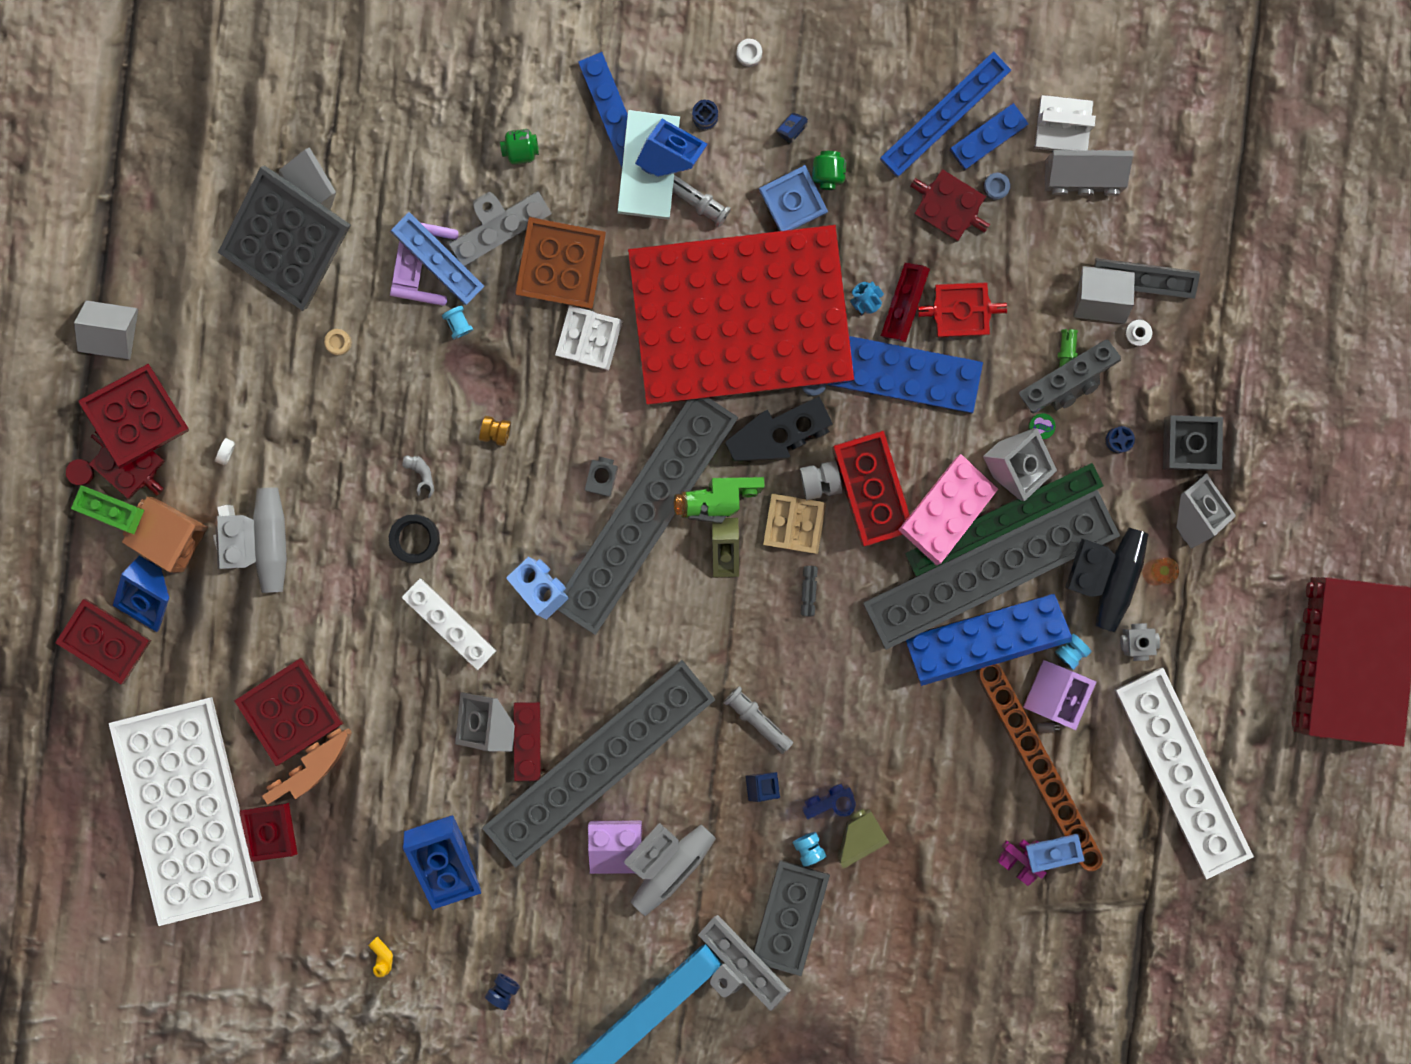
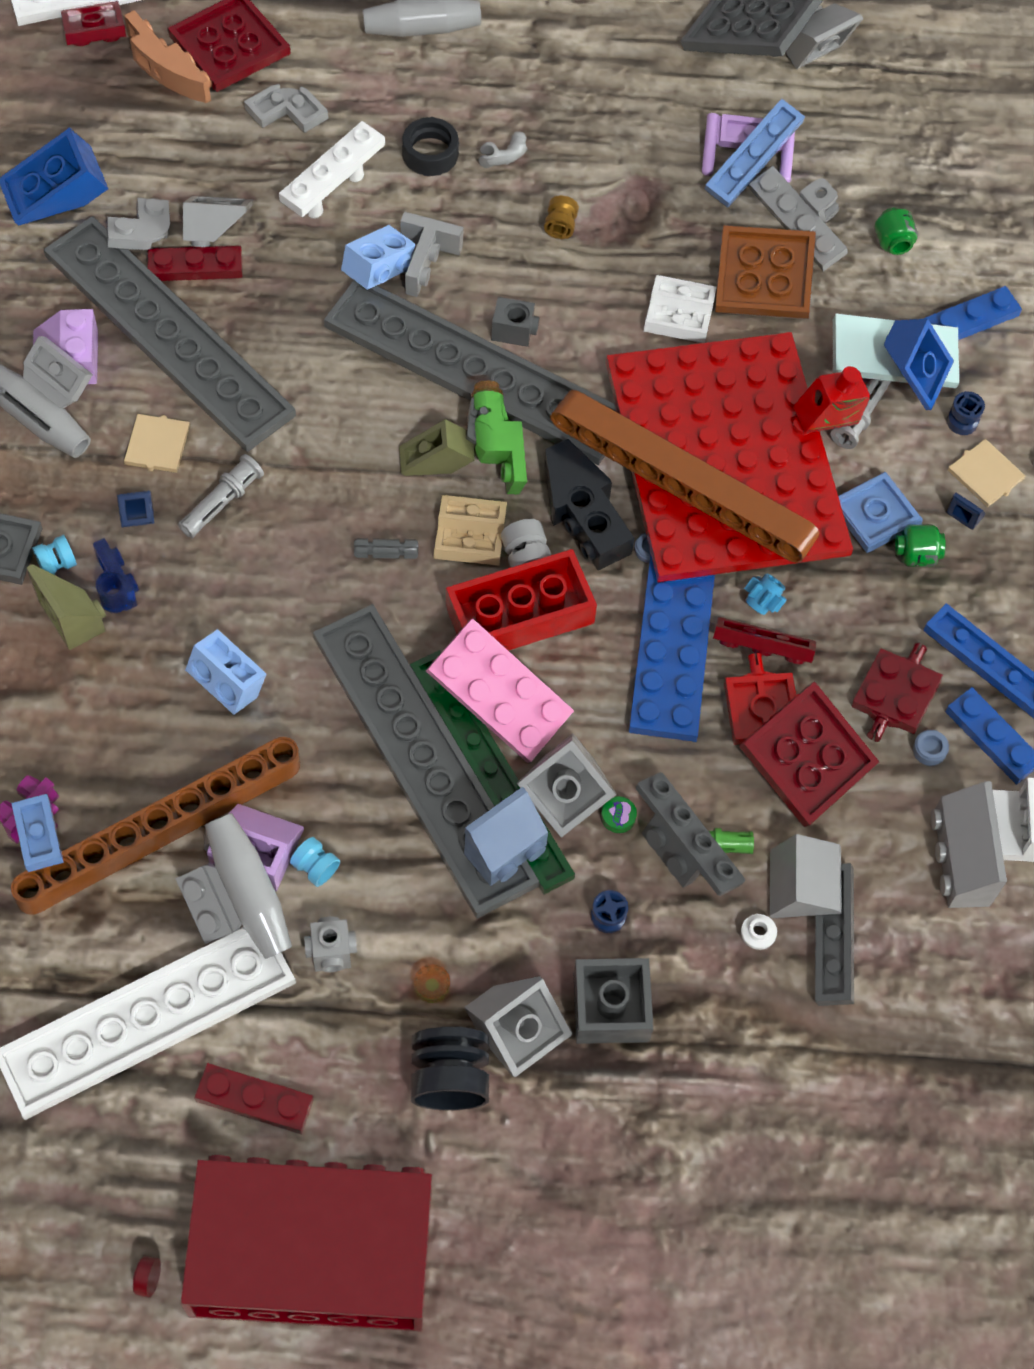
camera: 80 degrees right, 25 degrees down
tan tile [324,329,352,356] -> none
medium azure bush [442,306,474,339] -> none
blue plate [905,594,1072,686] -> none
black plate [1065,527,1149,633] -> none
none -> light grey plate [107,198,170,250]
none -> tan piece [124,414,190,473]
none -> dark red tile [133,1256,161,1298]
none -> light grey plate [175,813,292,959]
none -> light blue brick [185,629,266,714]
none -> dark red plate [194,1063,314,1135]
none -> light grey plate [244,84,328,133]
none -> light grey bracket [401,212,463,297]
none -> black wheel [411,1027,489,1111]
none -> slope [464,787,548,886]
none -> dark orange beam [550,390,819,563]
none -> dark red plate [739,681,879,827]
none -> red torso [793,366,870,433]
none -> tan piece [948,439,1025,508]

